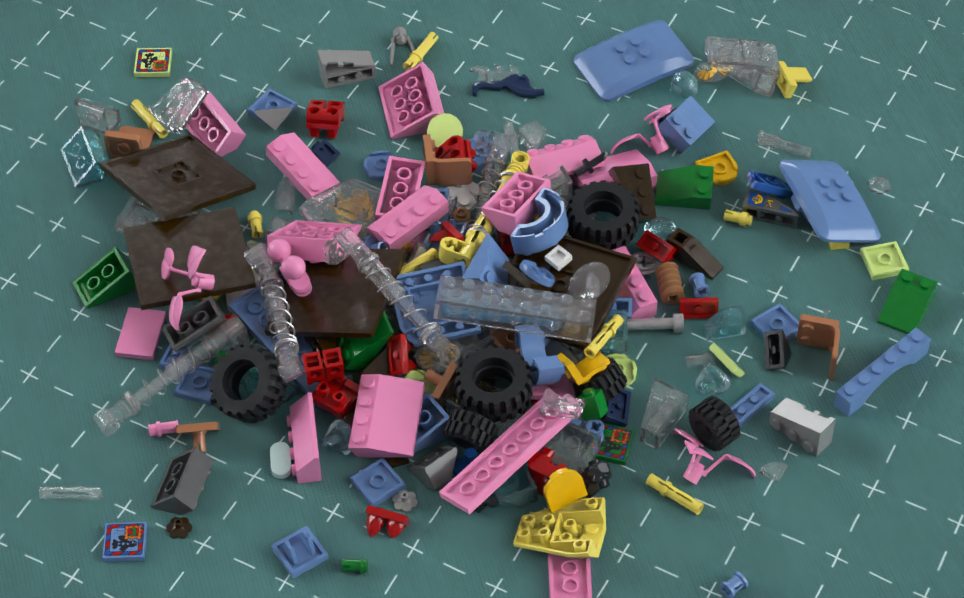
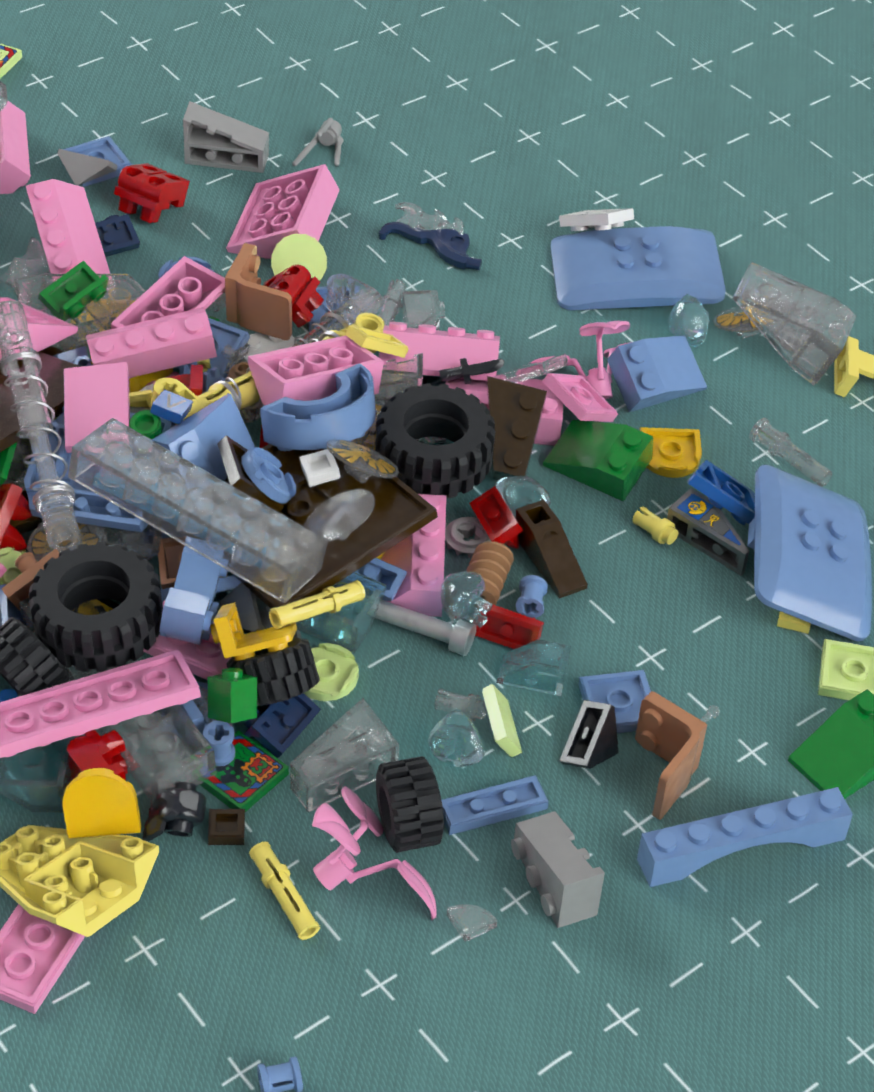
camera: 20 degrees right, 5 degrees down
light yellow pin [403,32,439,71] -> none
clear tile [539,388,585,420] -> none
none -> green bracket [38,260,109,321]
none -> bright pink tile [64,362,131,453]
none -> green tile [129,410,162,443]
none -> tile [150,389,193,424]
none -> dark brown tile [208,809,245,845]
none -> shield [327,439,399,483]
none -> light yellow tile [345,325,409,358]
none -> clear light blue piece [440,571,493,627]
none -> clear tile [493,353,568,383]
none -> bright pink plate [542,373,618,422]
none -> white plate [559,208,634,231]

